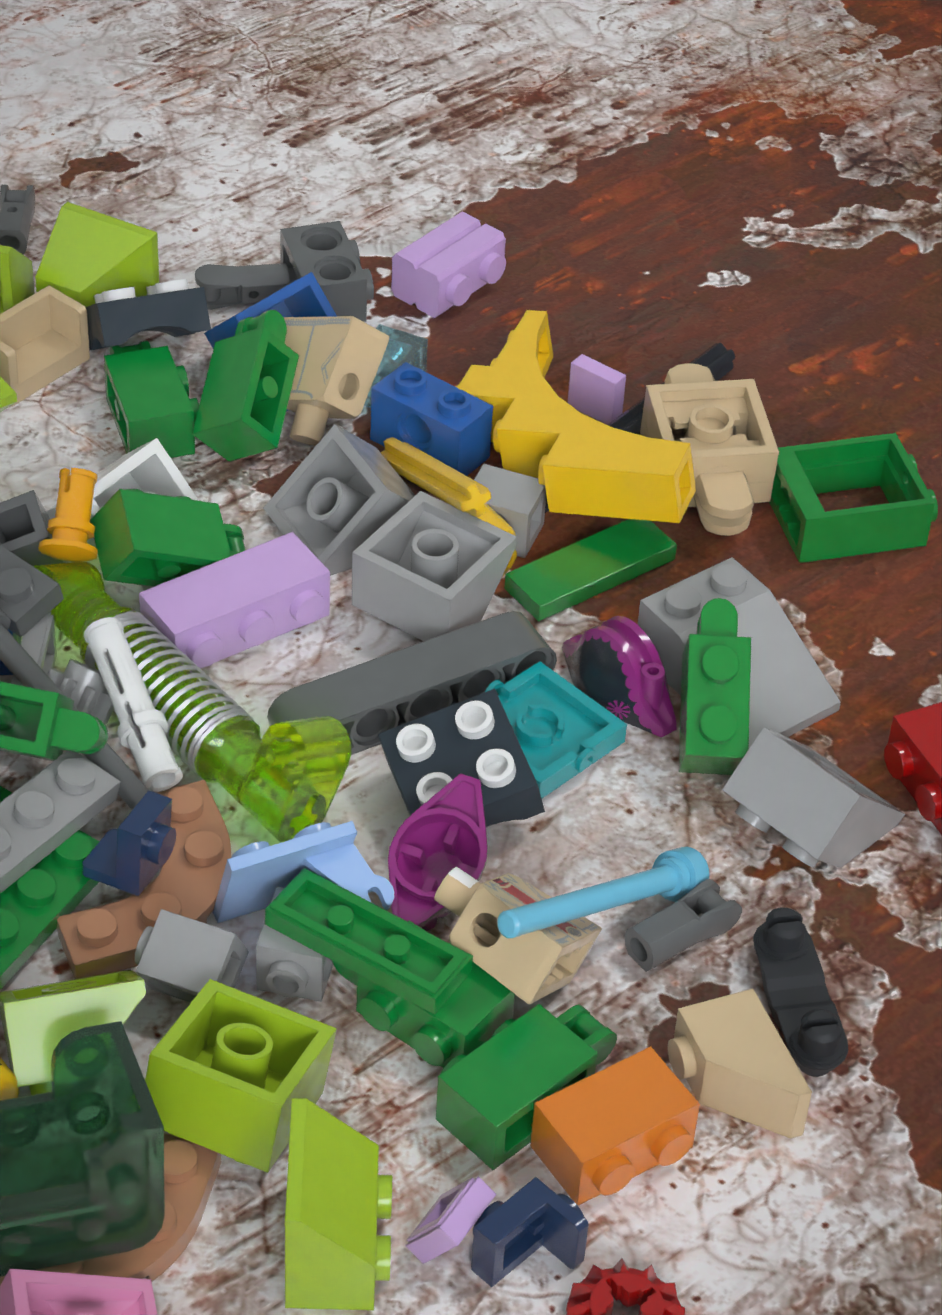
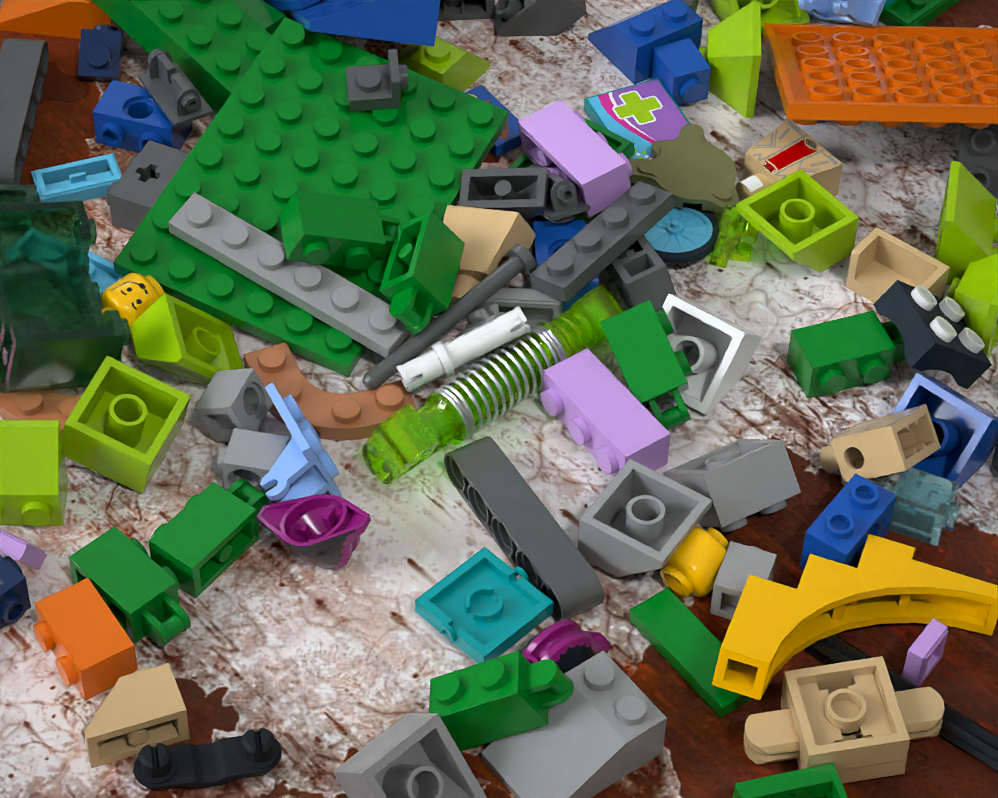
camera: 90 degrees right, 5 degrees up
light orange pin [38,468,98,562] -> none
dark blue bracket [82,790,176,896] -> none
green brick [192,310,299,462] -> none
green tile [265,868,473,1015] -> none
black brick [378,688,545,827] -> none
yellow axle [380,437,491,517] -> none
tan torso [434,867,602,1005] -> none
medium azure piece [497,847,710,938] -> none
dark grey bar [624,879,742,972] -> none

